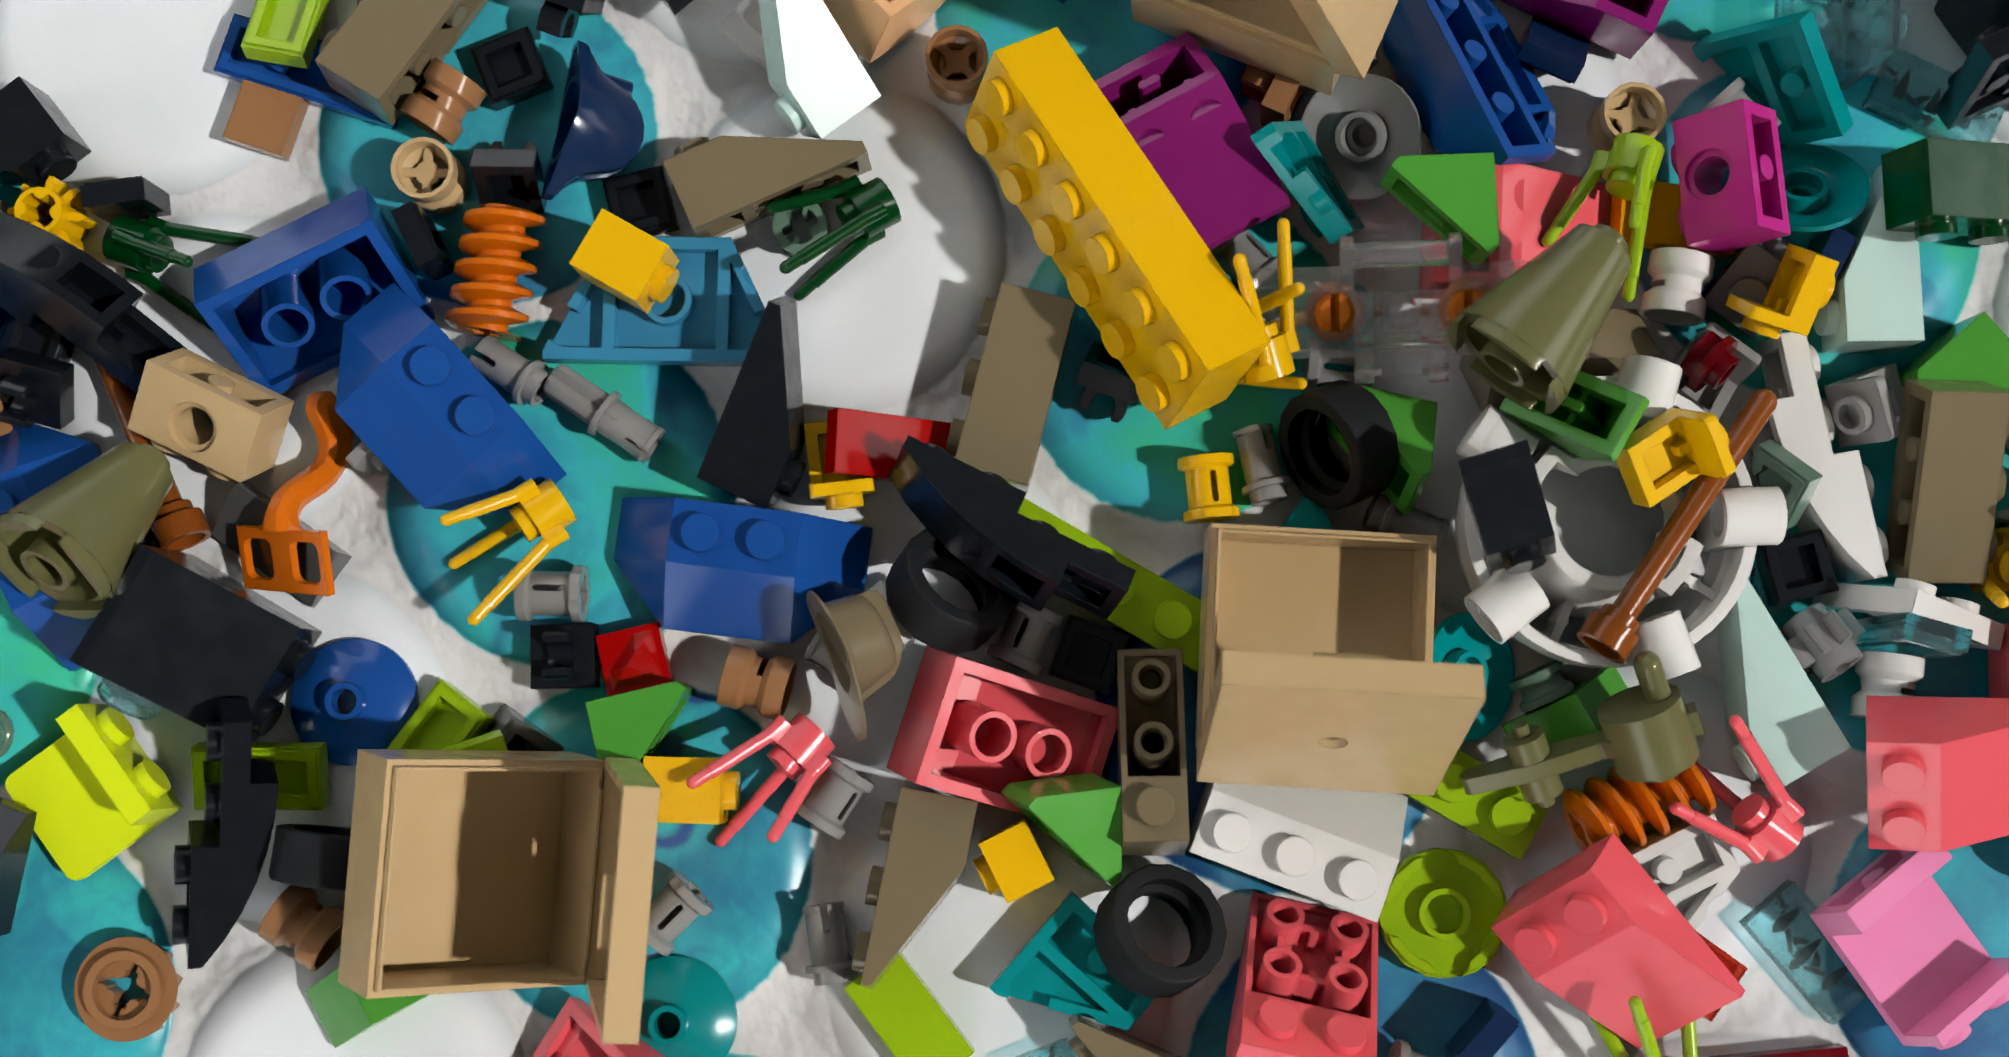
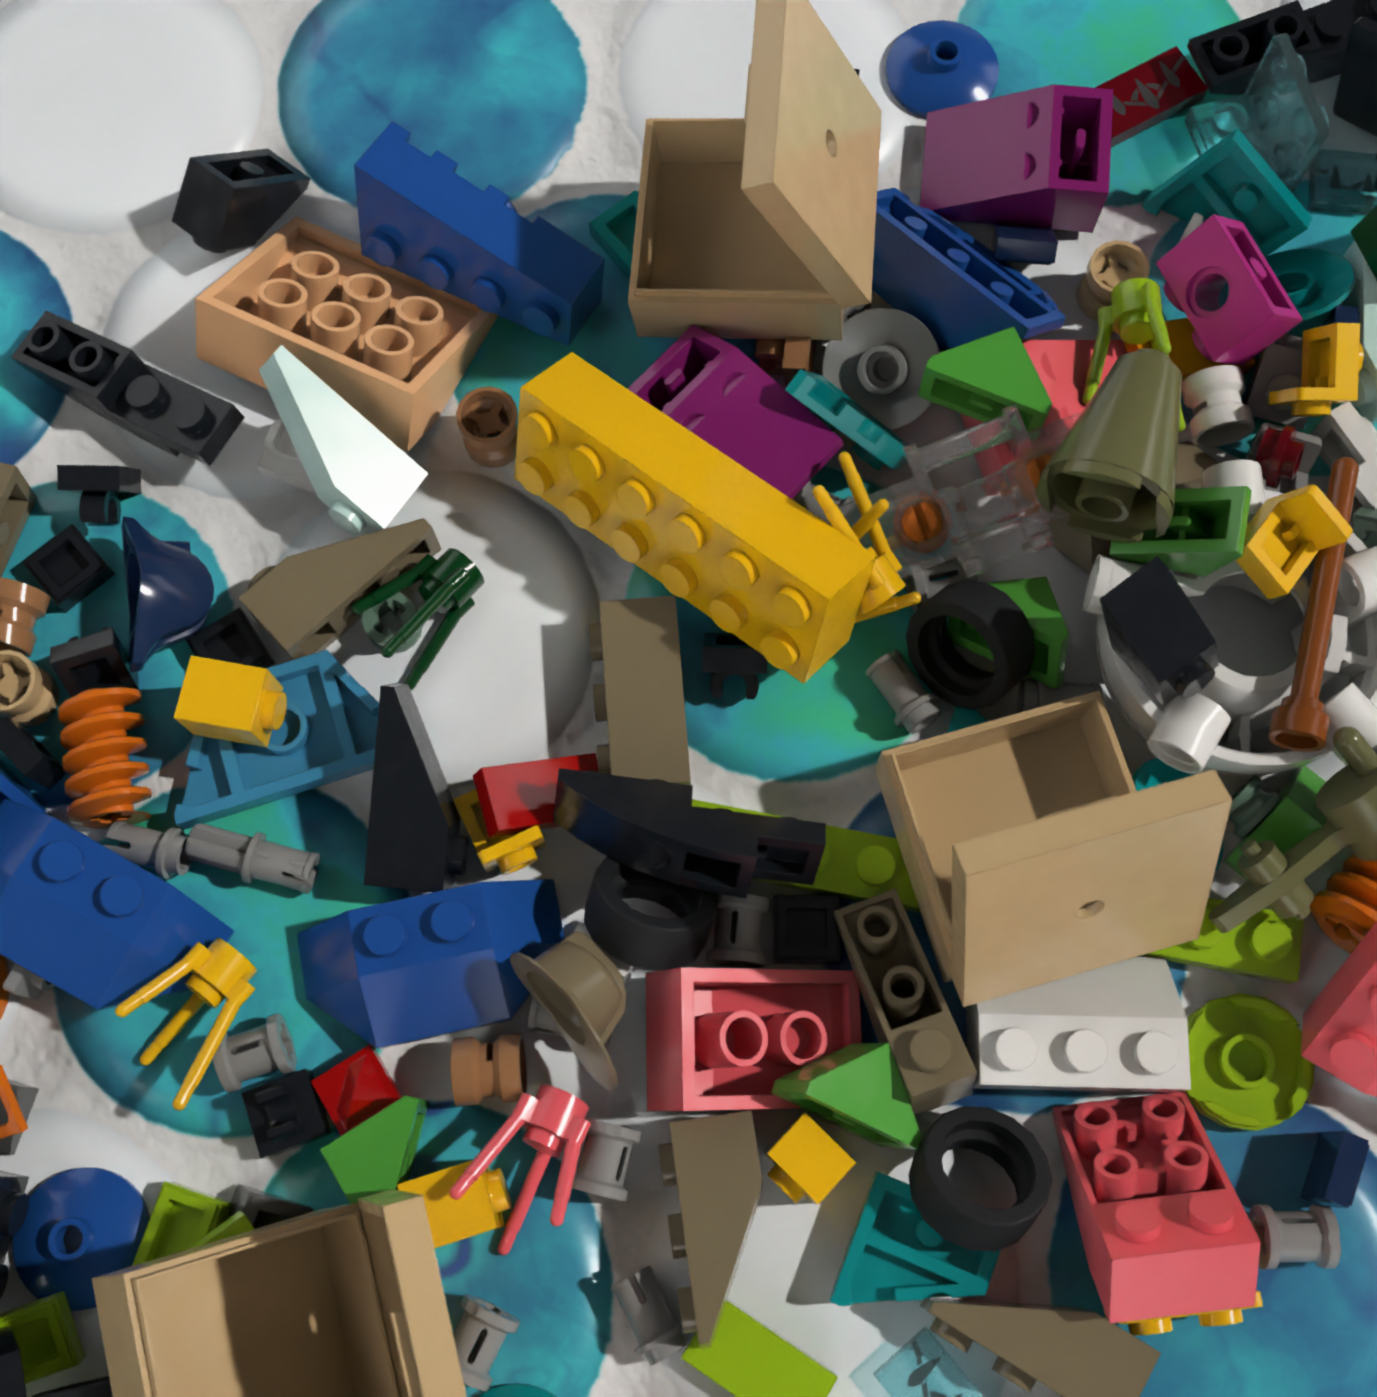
camera: 20 degrees left, 10 degrees down
yellow bush [1177,452,1240,524] -> none

